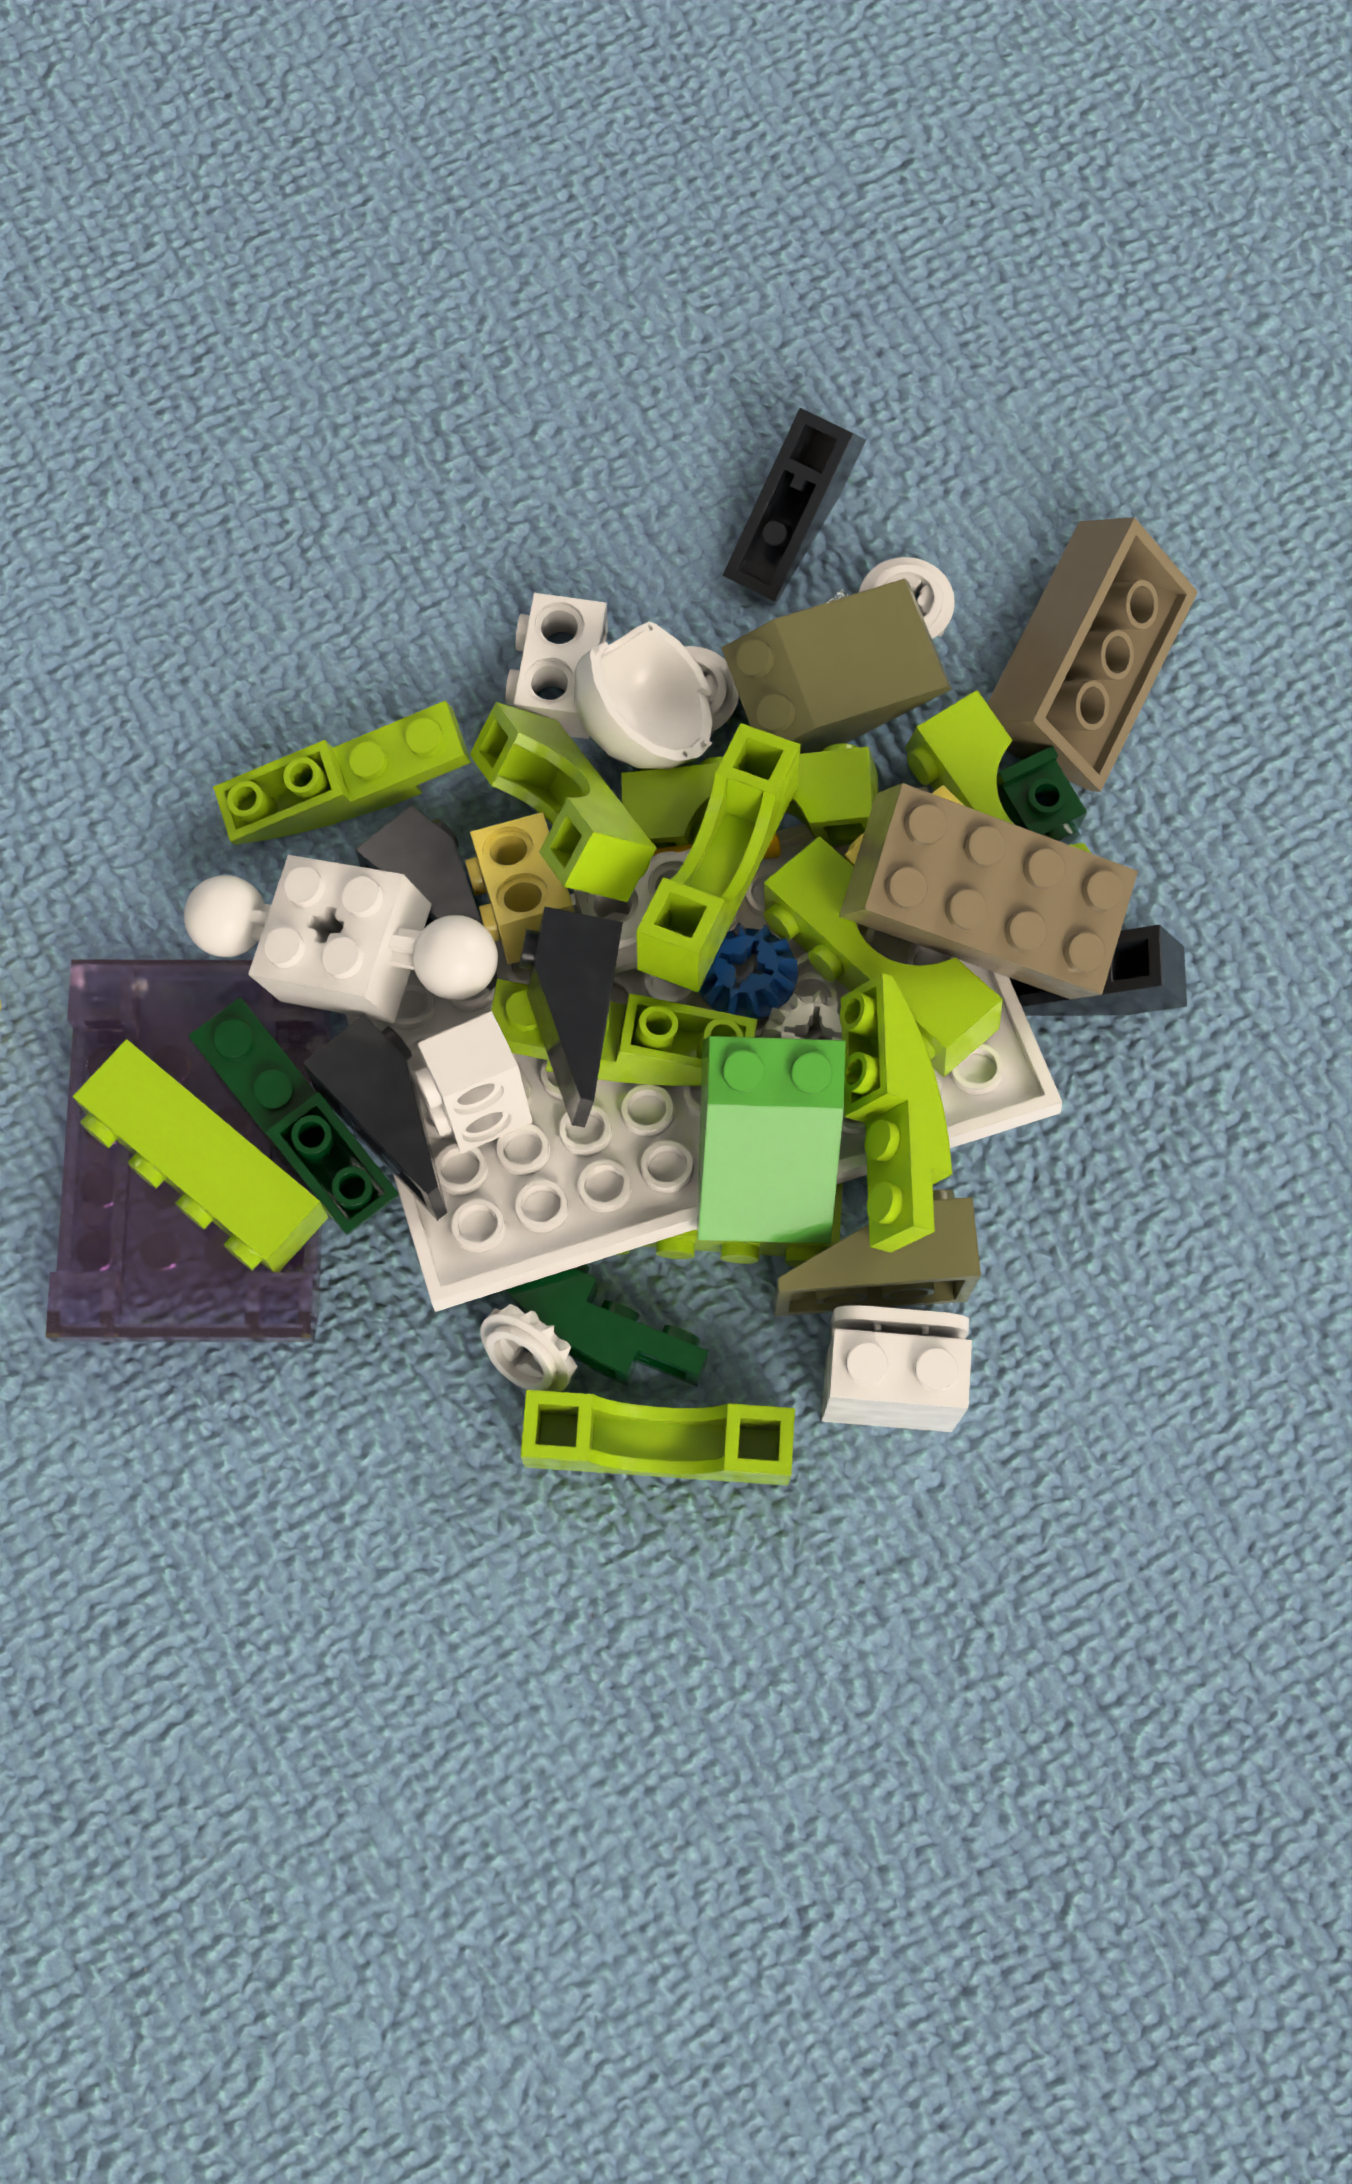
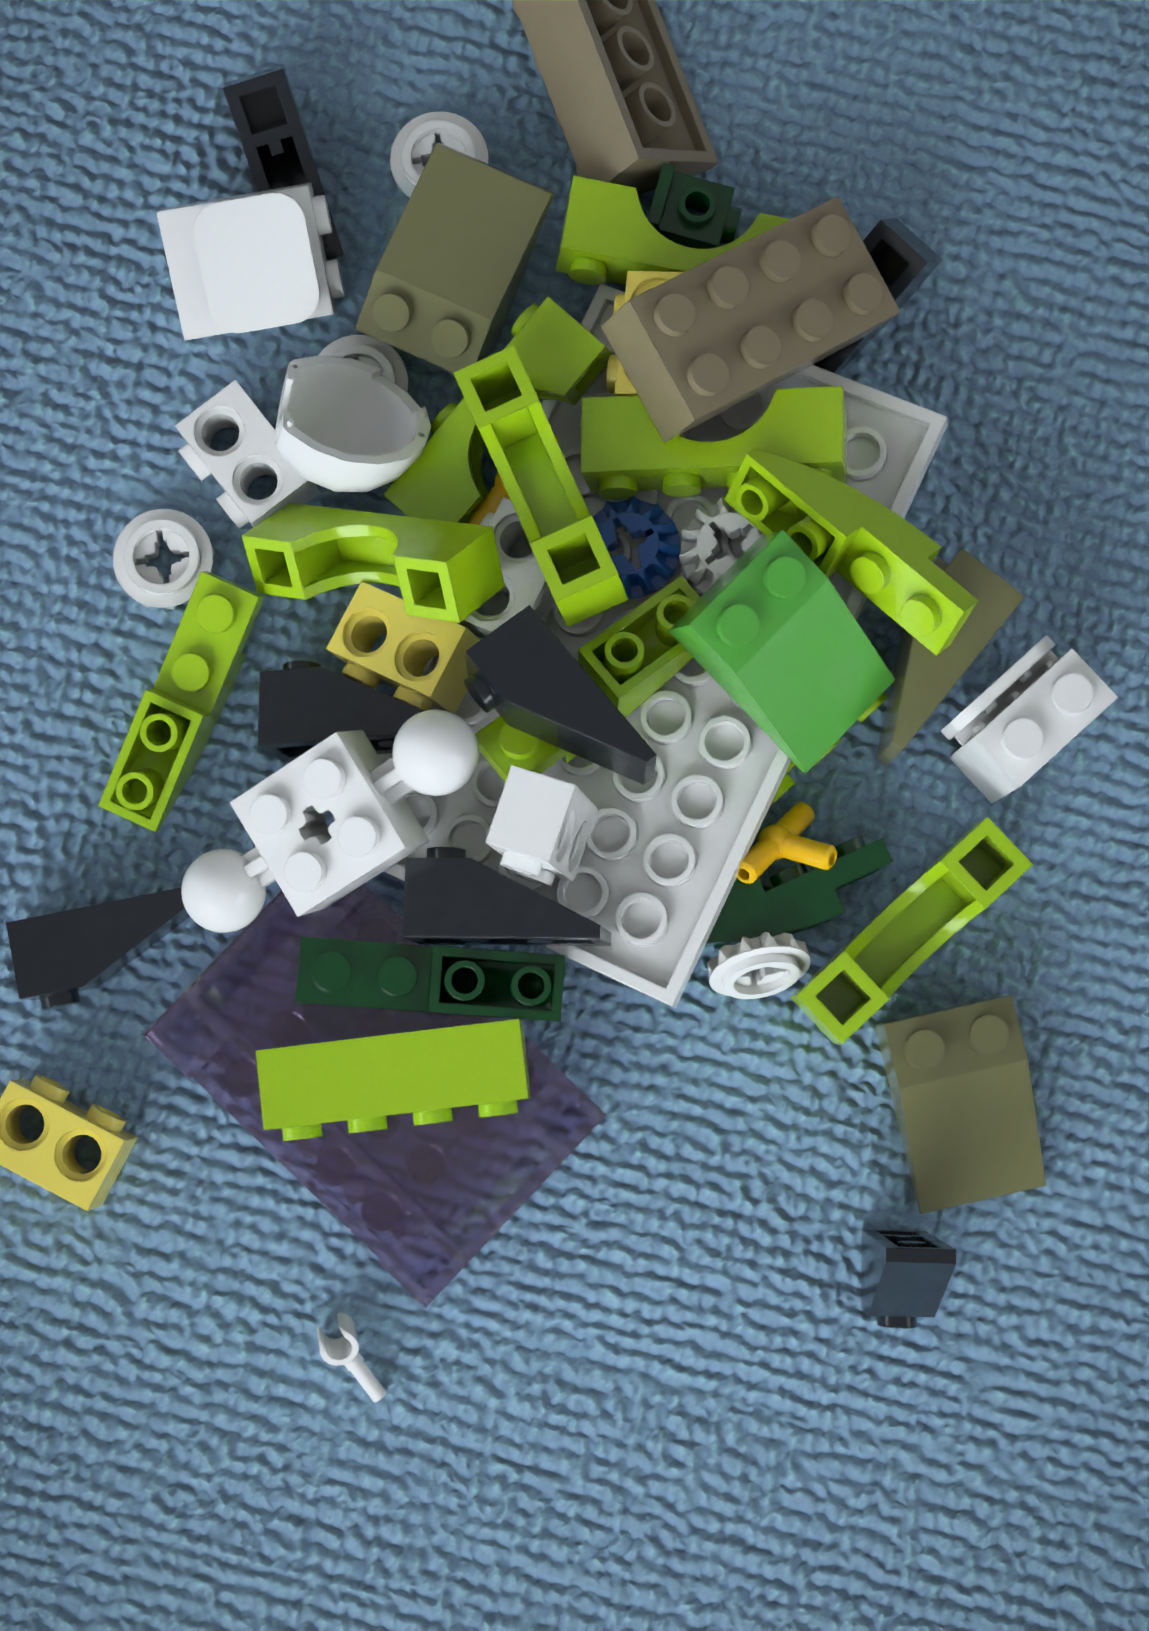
camera: 40 degrees left, 10 degrees up
none -> black slope [6,888,190,1010]
none -> white gear [113,509,215,610]
none -> white brick [156,183,345,341]
none -> yellow piece [737,802,837,884]
none -> black slope [861,1229,956,1328]
none -> olive slope [875,995,1046,1214]

